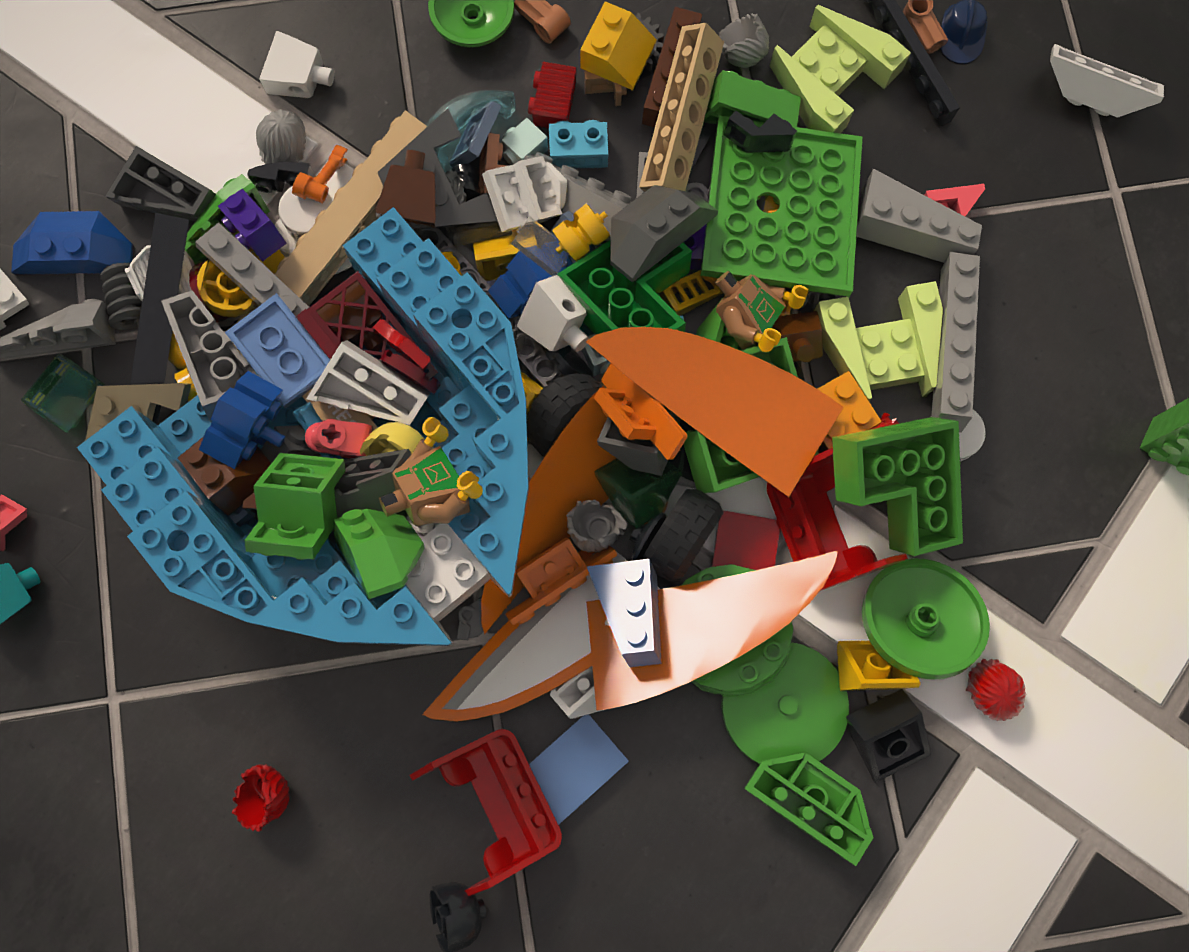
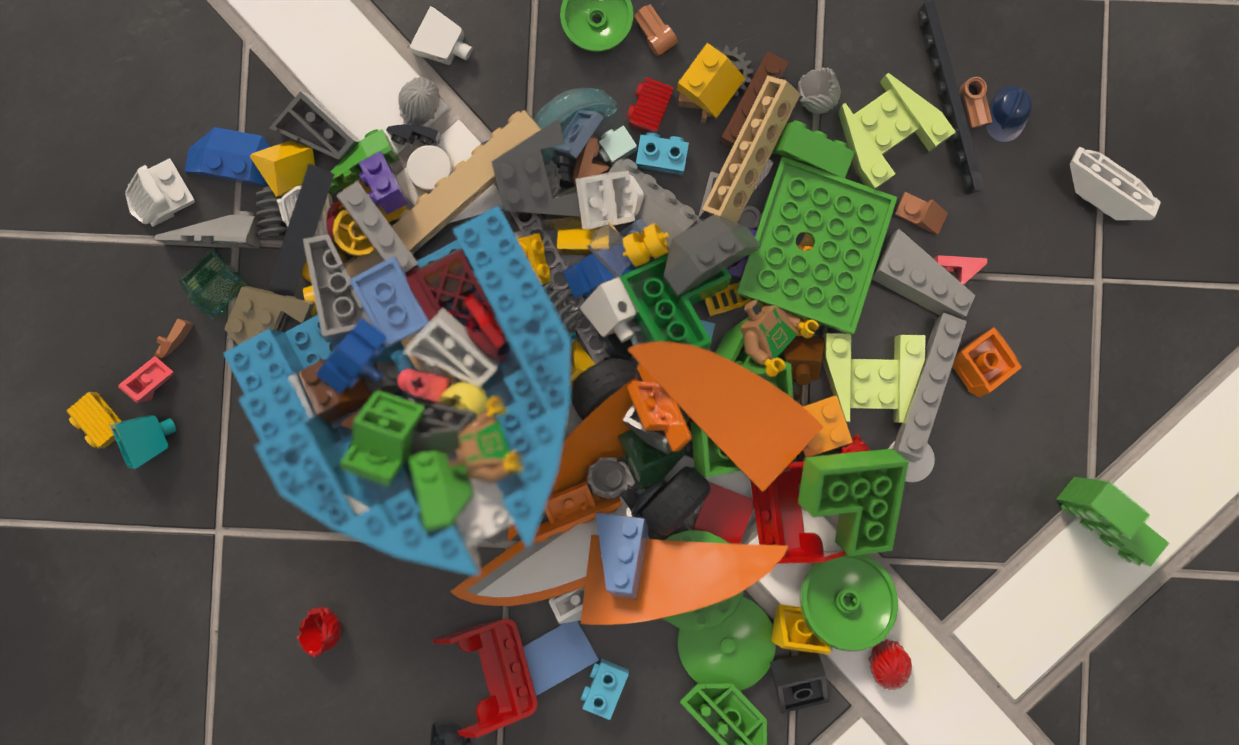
camera: 15 degrees right, 10 degrees up
orange brick [292,145,348,203] -> none
reddish brown torso [375,150,436,228] -> none
black slope [724,111,797,153] -> none
none -> nougat slope [155,318,194,359]
none -> yellow slope [250,140,315,197]
none -> medium azure brick [580,658,629,720]
none -> nougat slope [894,192,948,235]
none -> orange slope [952,327,1022,397]

